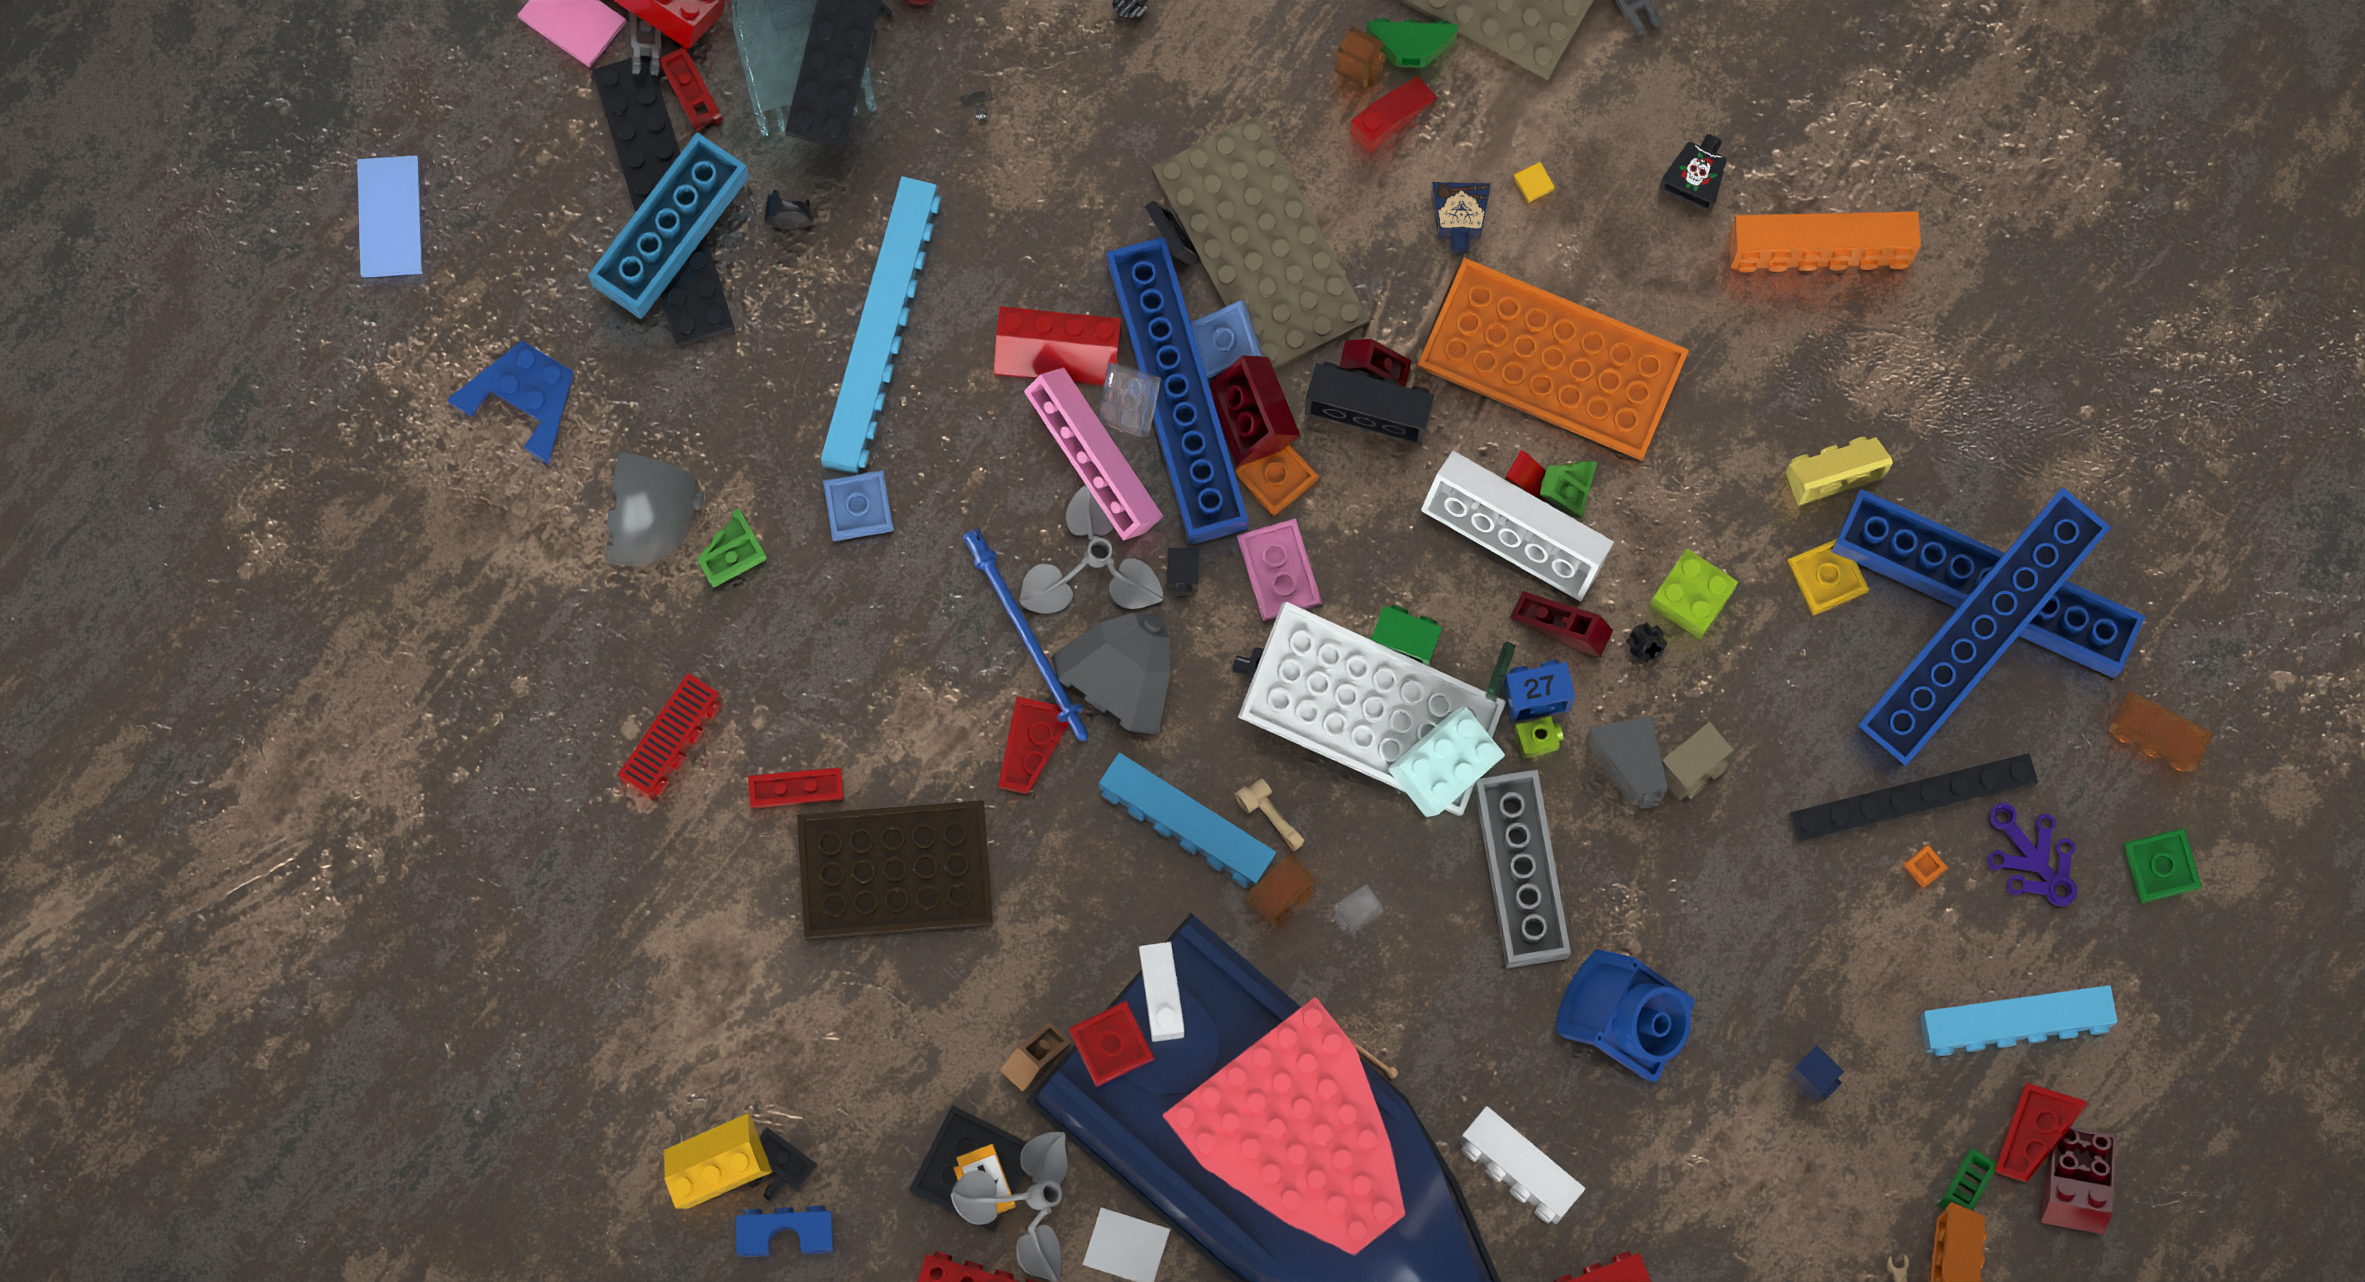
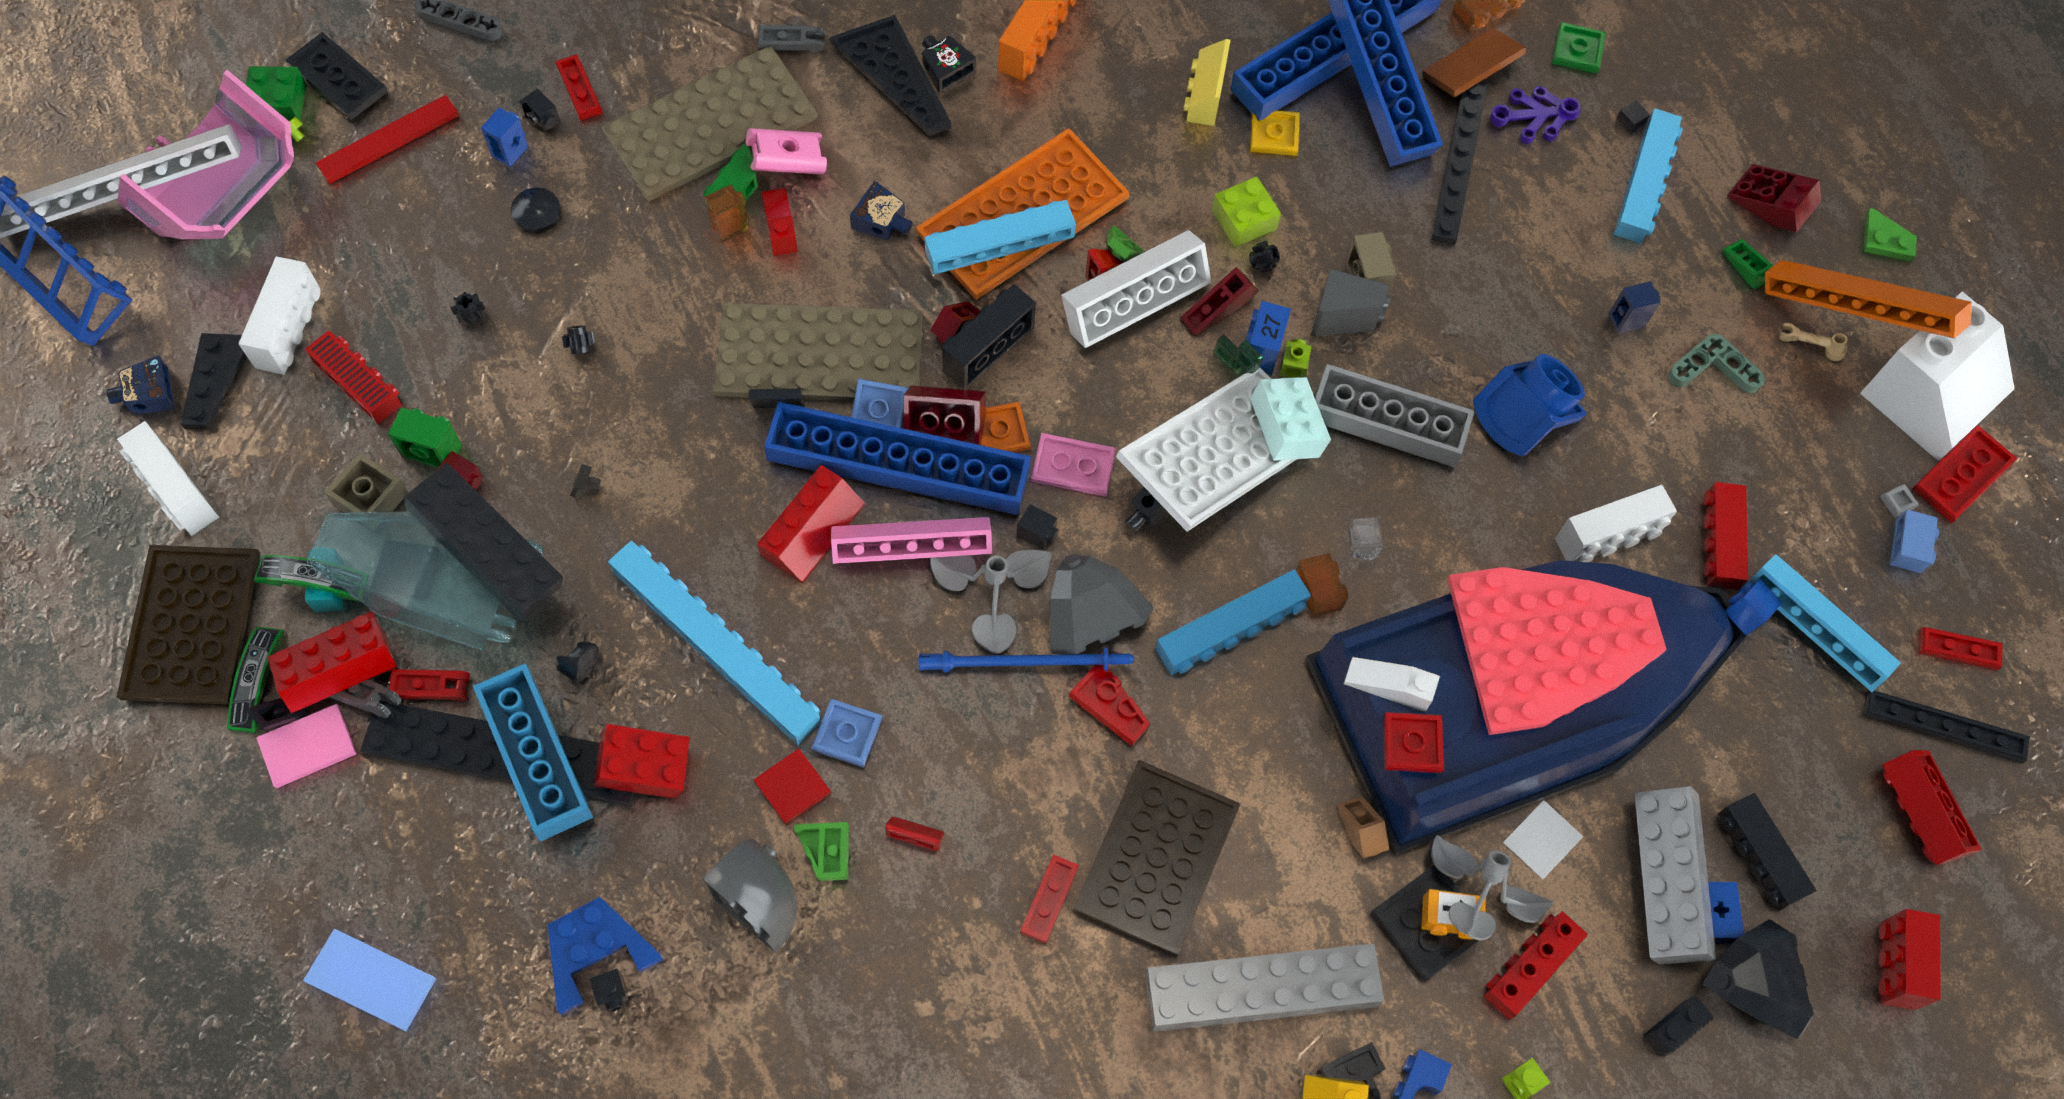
camera: 65 degrees left, 10 degrees down
red brick [618,673,722,801] -> none
clear plate [1098,363,1161,437] -> none
tan brick [1234,778,1305,852] -> none
green brick [1371,605,1442,666] -> none
yellow tile [1513,162,1555,203] -> none
orange tile [1903,844,1948,889] -> none
red wing [1995,1082,2088,1183] -> none
none -> black brick [589,969,631,1013]
none -> red brick [593,724,690,799]
none -> bright pink piece [746,128,827,174]
none -> red tile [753,748,831,825]
none -> black wing [830,15,951,136]
none -> red slope [885,816,944,851]
none -> medium azure brick [924,200,1076,275]
none -> light grey brick [1145,944,1384,1032]
none -> dark orange tile [1423,28,1526,97]
none -> black piece [1616,100,1650,133]
none -> sand green beam [1668,334,1765,393]

